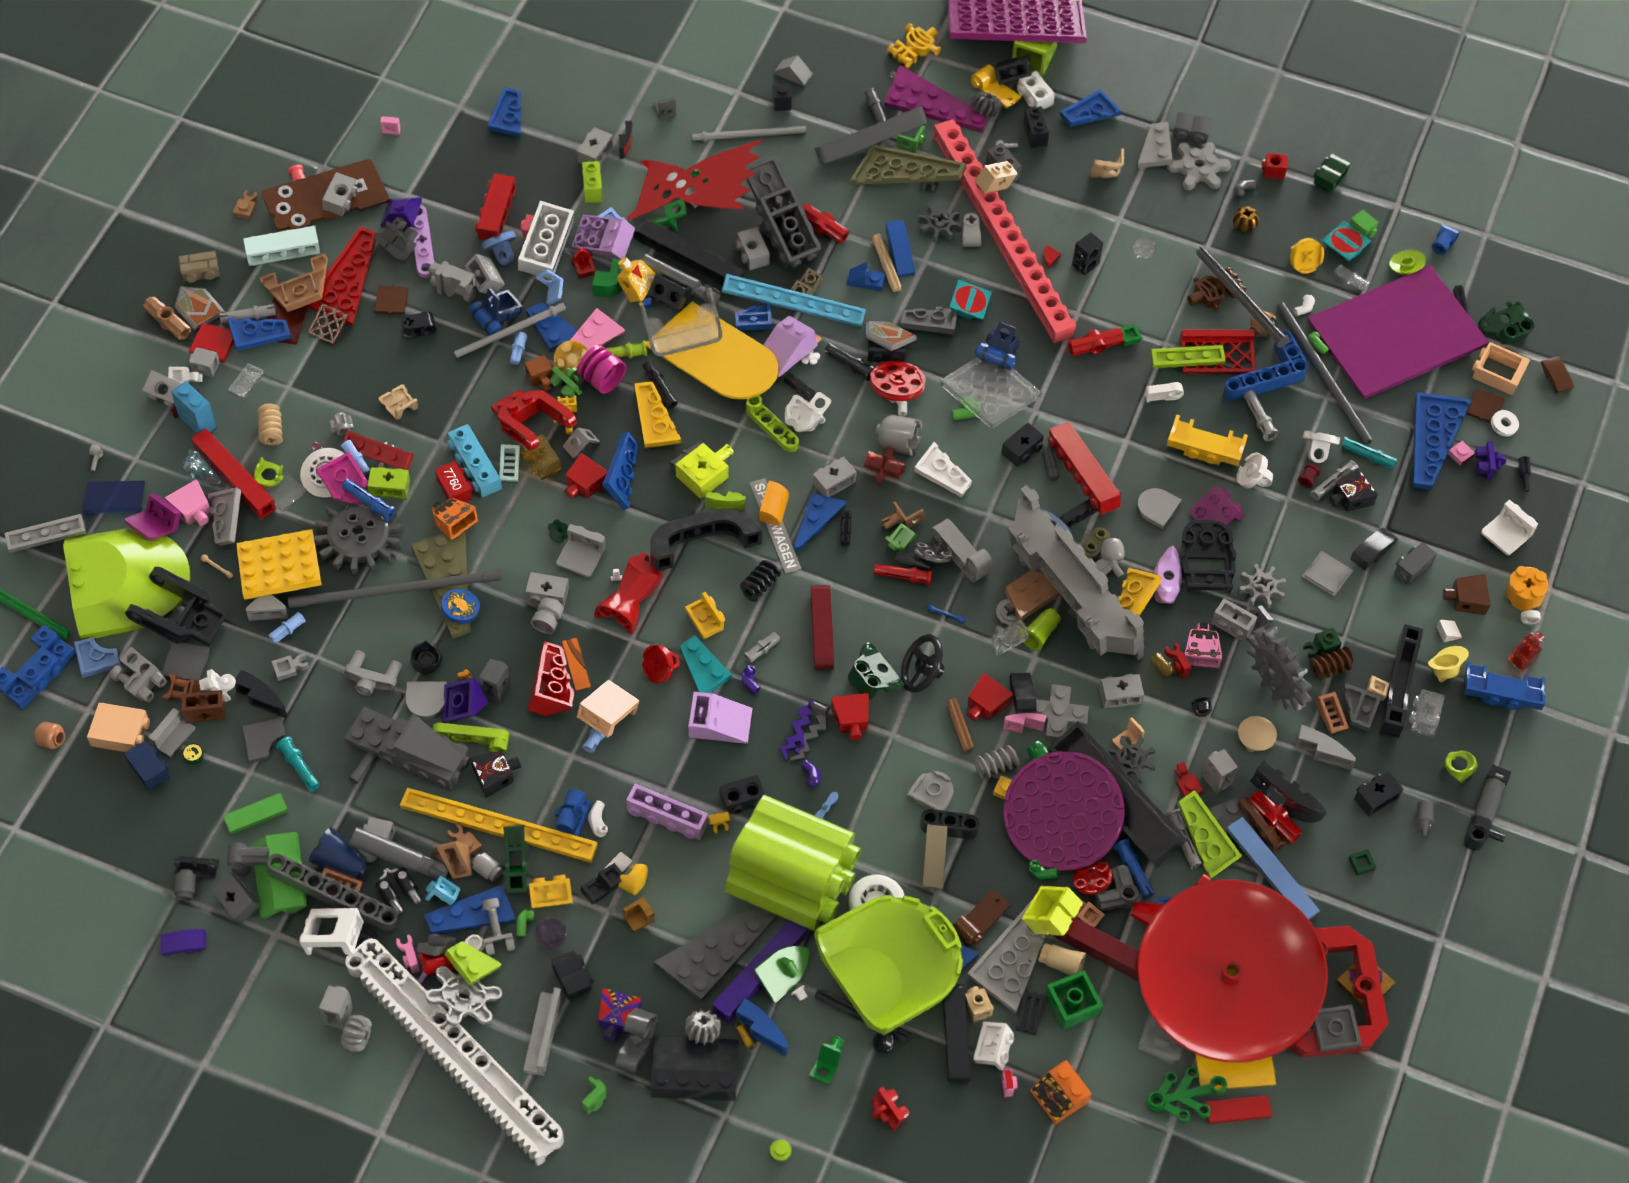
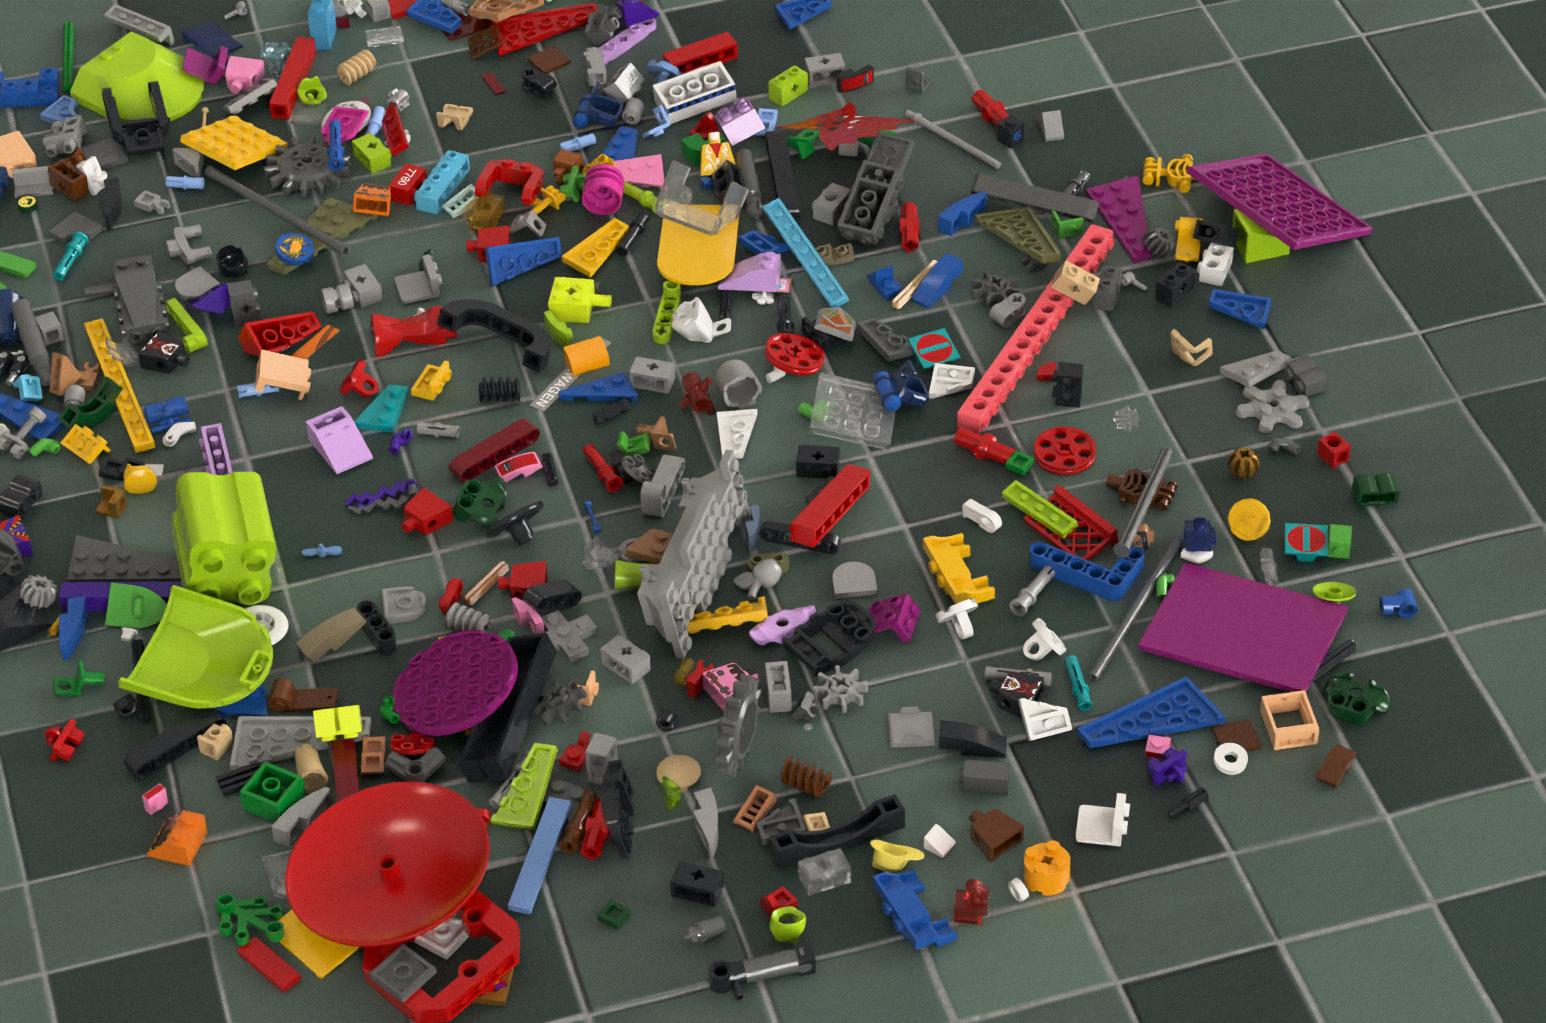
camera: 55 degrees right, 15 degrees down
light grey bar [454,303,566,358] -> none
clear purple hair [535,917,567,949] -> none
black brick [720,775,765,815] -> none
dark purple arm [801,760,821,788] -> none
white bracket [973,1022,1014,1070] -> none
blue pin [1113,839,1155,899] -> none
dark red bush [1297,463,1320,488] -> none
dark green brick [1303,628,1342,658] -> none
none -> clear plate [106,338,139,367]
none -> light grey slope [272,787,332,847]
none -> red plate [439,578,463,614]
none -> dark red window [482,72,505,95]
none -> slope [495,452,543,483]
none -> black axle [541,452,558,486]
none -> light grey brick [622,98,644,125]
none -> clear neon green slope [662,776,681,810]
none -> red tile [760,886,798,918]
none -> white wing [929,363,975,399]
none -> blue slope [938,191,987,236]
none -> red piece [972,89,1009,127]
none -> white wing [1018,698,1072,741]
none -> red wedge [1034,426,1096,475]
none -> clear blue brick [1184,517,1216,552]

